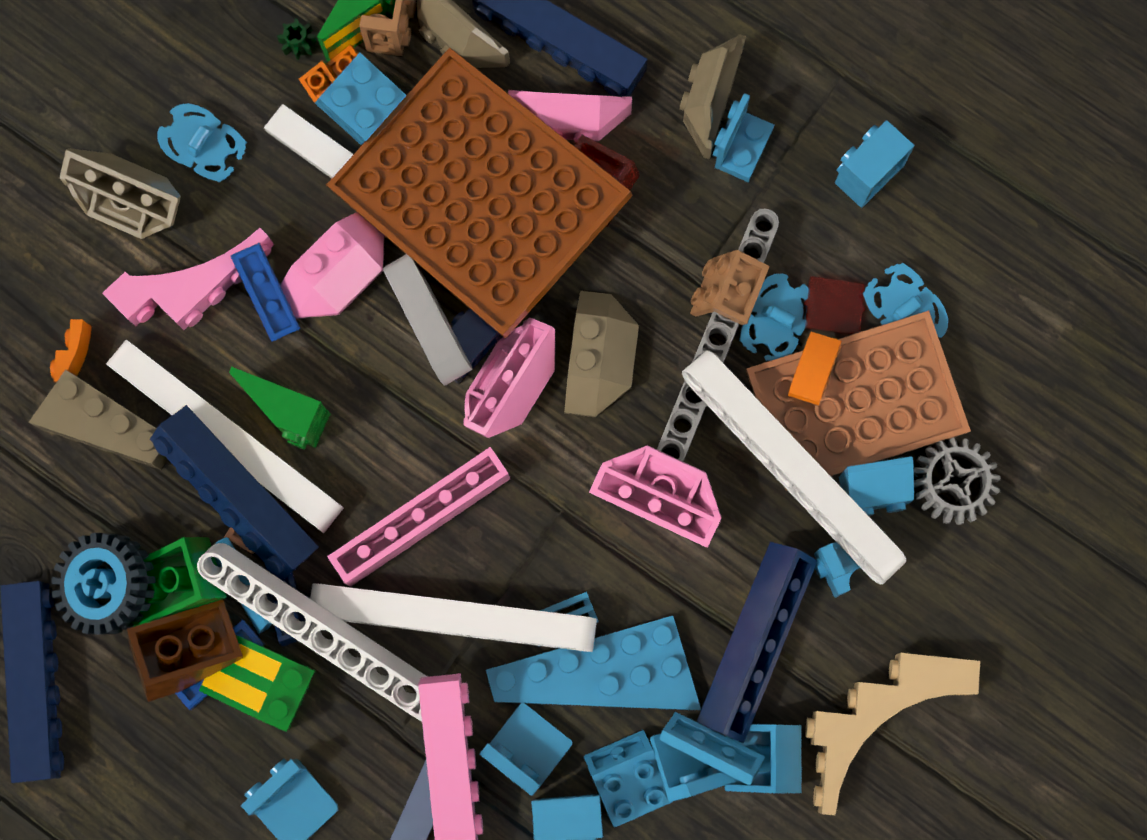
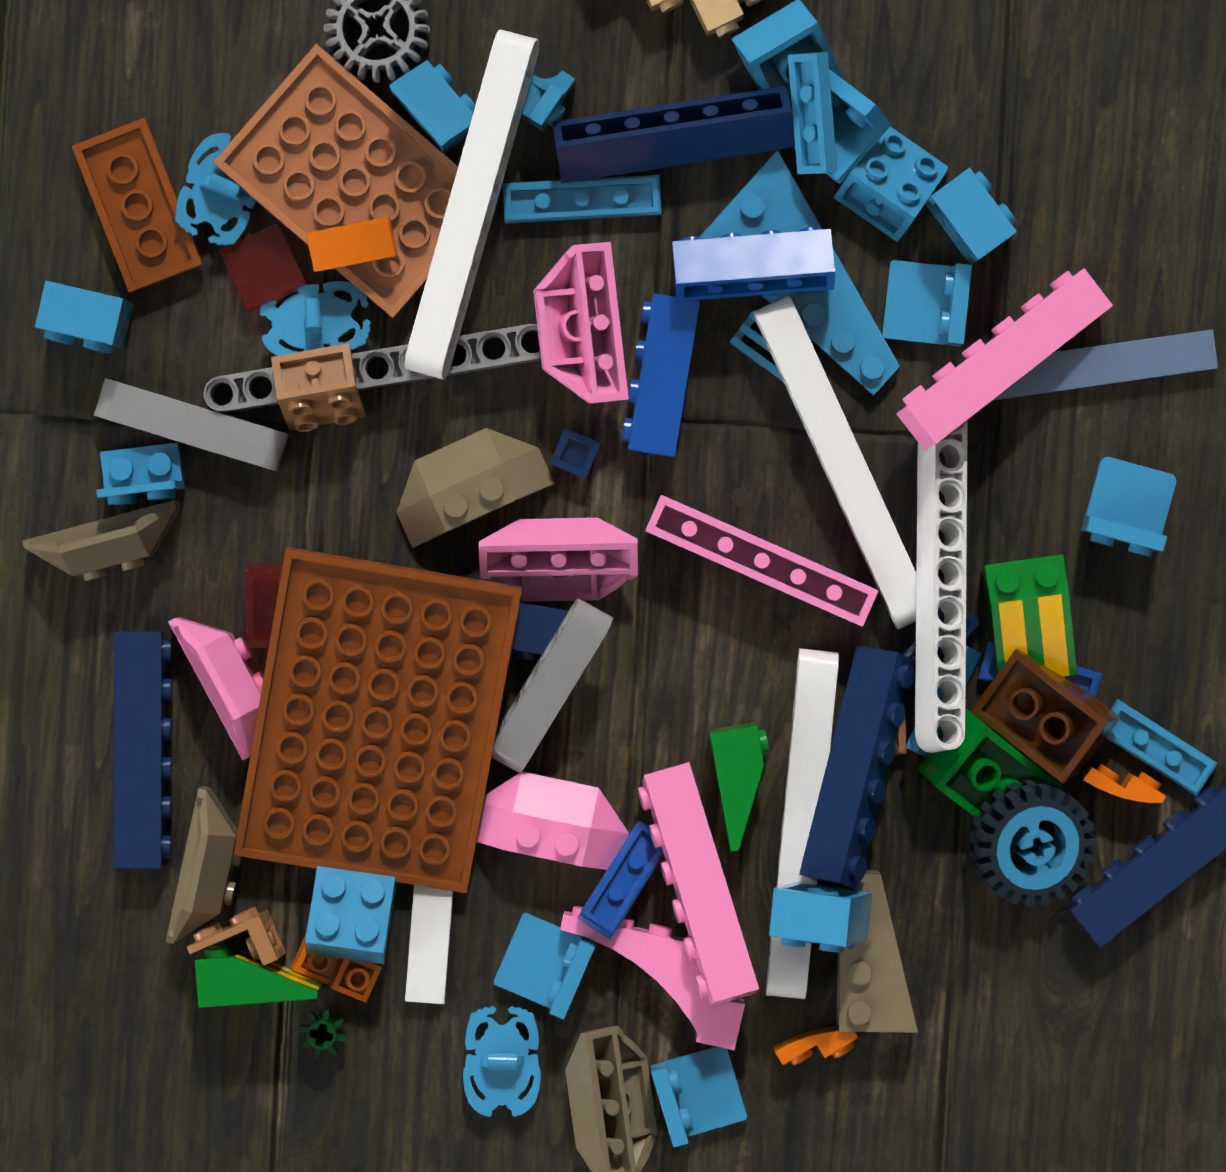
camera: 130 degrees left, 10 degrees up
none -> dark orange plate [72,117,204,294]
none -> light grey beam [94,378,289,472]
none -> dark azure bracket [494,912,595,1020]
none -> dark azure tile [503,175,661,224]
none -> dark blue plate [550,428,601,479]
none -> blue brick [622,293,700,458]
none -> bright pink brick [638,762,759,1006]
none -> dark azure bracket [651,1046,747,1148]
none -> brick [672,227,835,302]
none -> dark azure brick [769,882,872,952]
none -> orange slope [1079,764,1167,803]
none -> dark azure tile [1106,699,1217,796]

